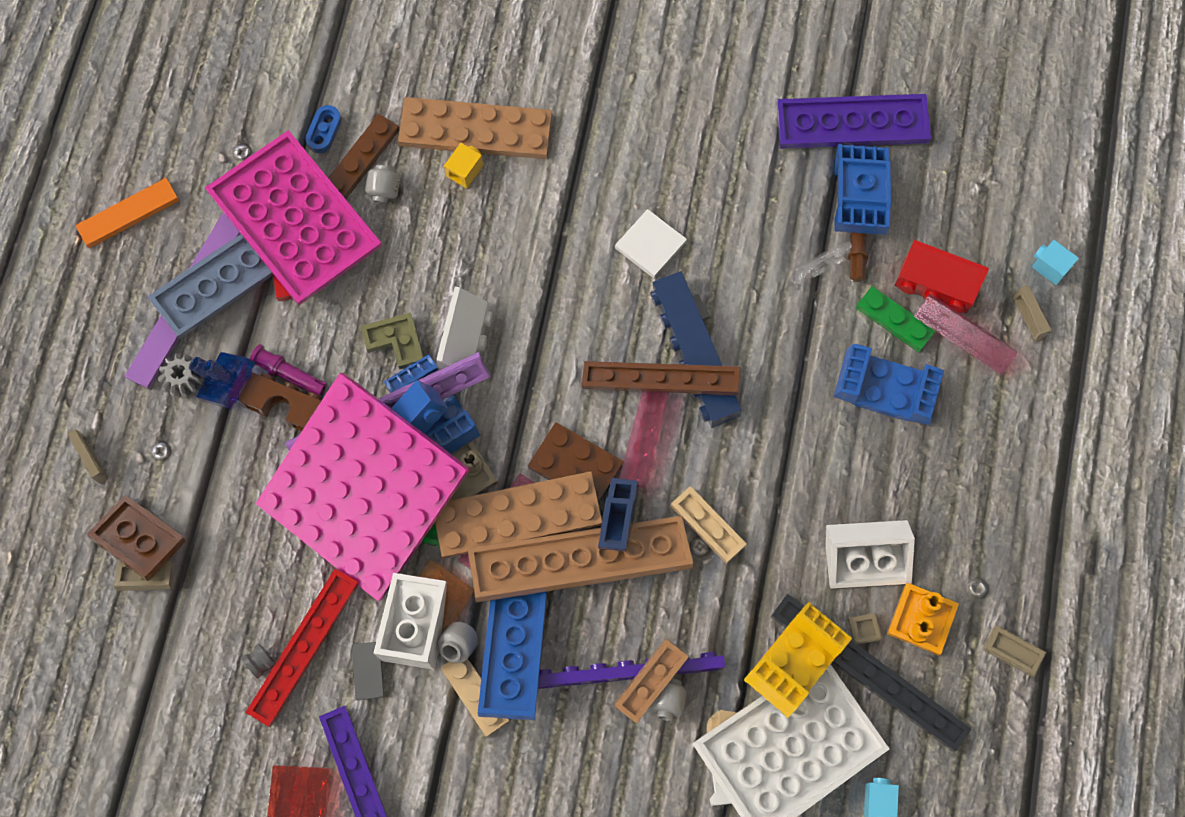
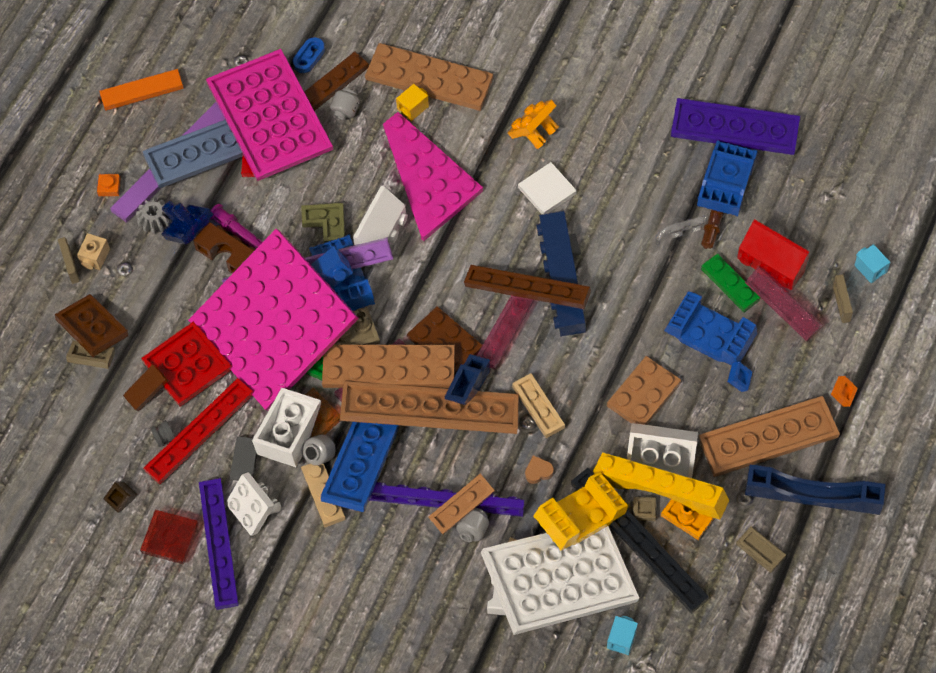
camera: 15 degrees right, 10 degrees down
none -> tan brick [77,233,110,270]
none -> orange plate [97,174,121,196]
none -> dark brown slope [103,481,138,513]
none -> reddish brown tile [123,364,169,411]
none -> red plate [141,321,232,407]
none -> white plate [225,472,281,536]
none -> dark pink wing [383,112,483,241]
none -> light orange plate [508,100,559,149]
none -> medium nougat tile [525,455,554,484]
none -> yellow arch [593,452,729,520]
none -> medium nougat plate [607,356,681,425]
none -> medium nougat plate [698,396,840,477]
none -> blue plate [727,361,753,392]
none -> dark blue arch [745,464,886,515]
none -> orange plate [831,376,858,407]

